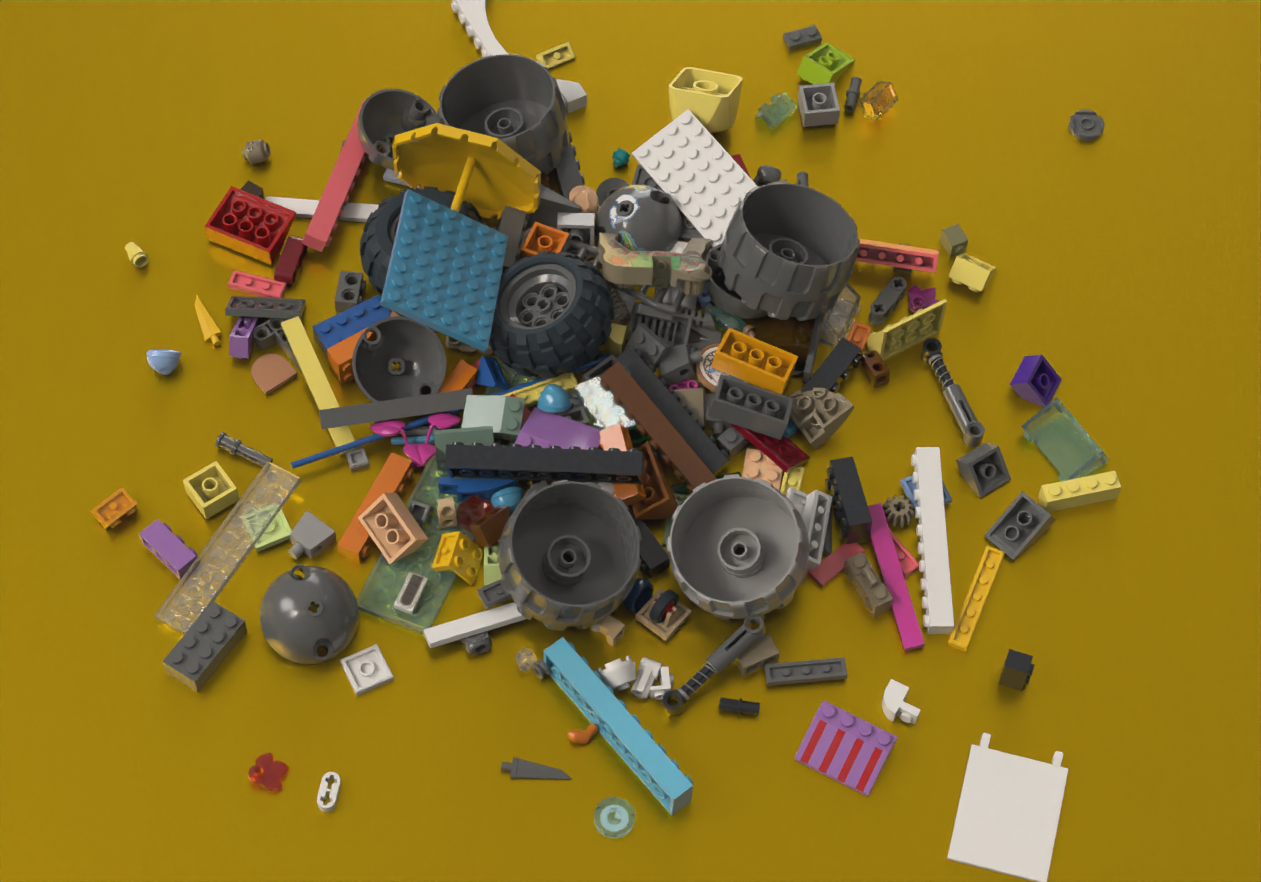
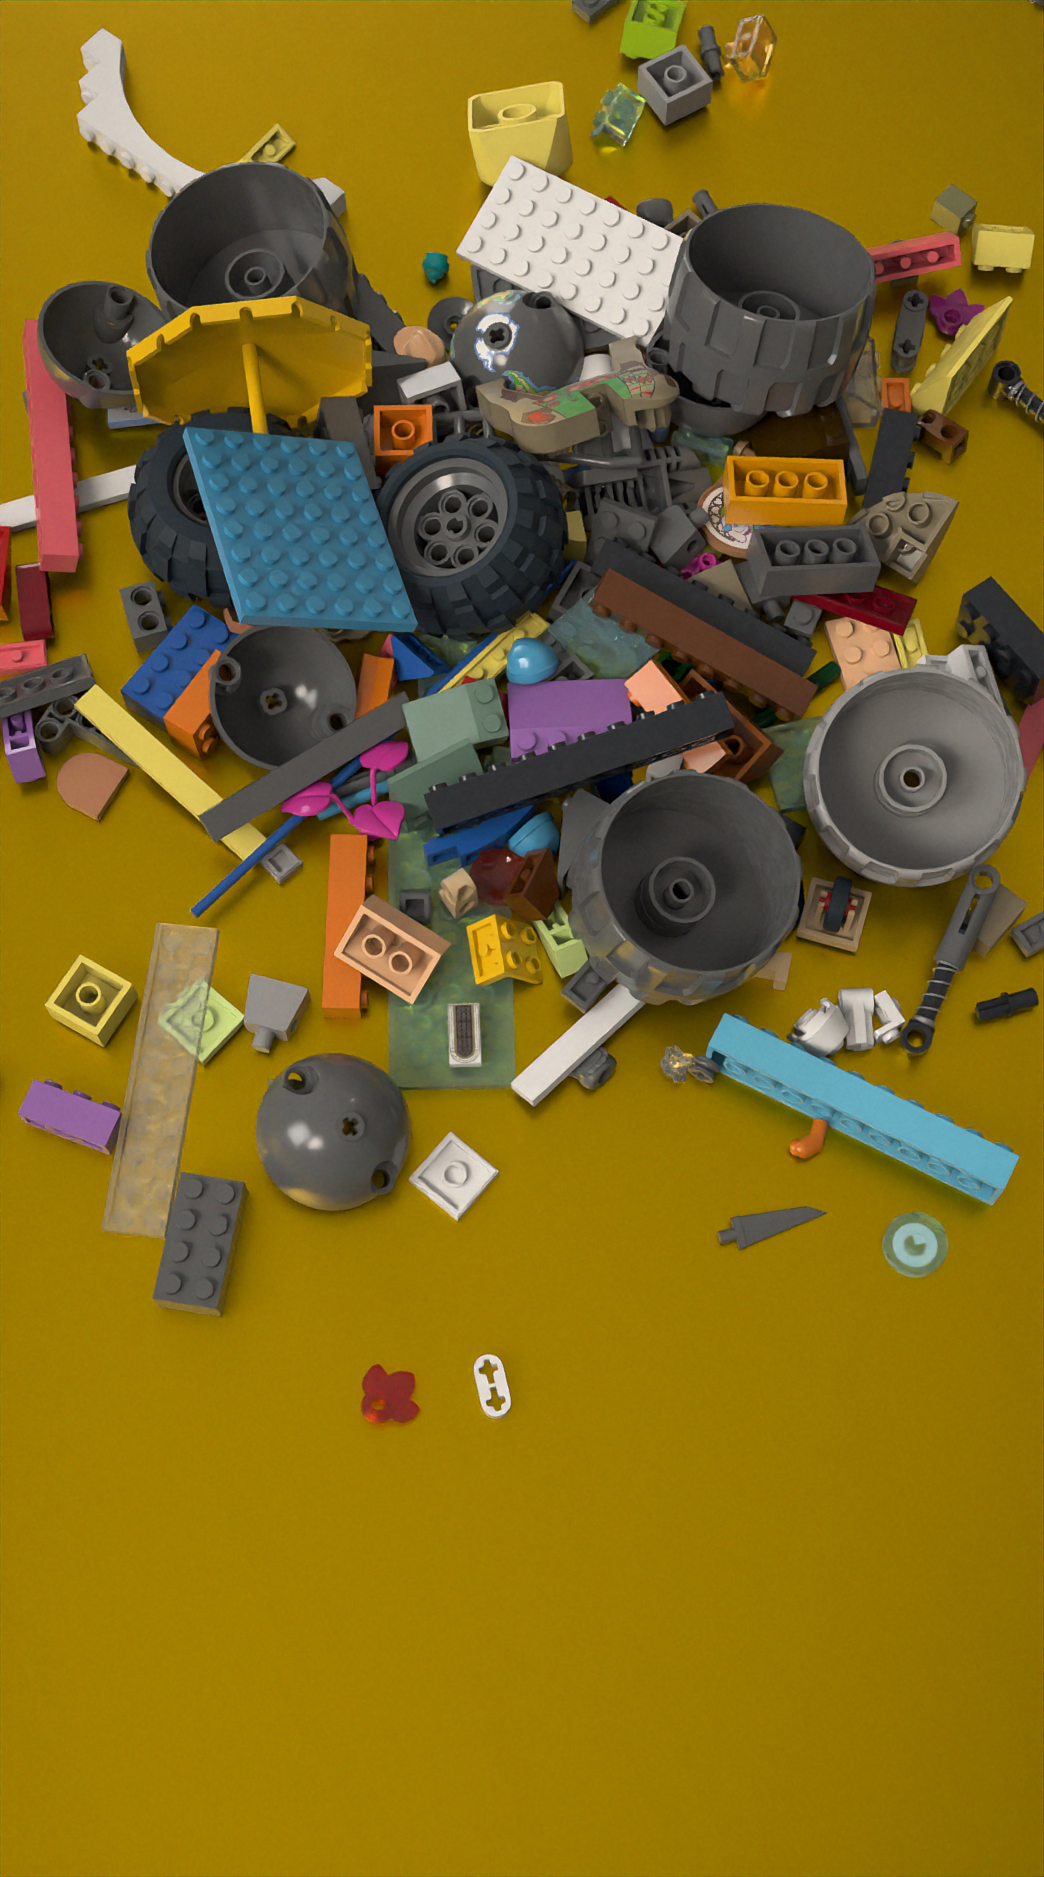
camera: 20 degrees left, 10 degrees up
dark grey pin [215,432,273,470] -> none

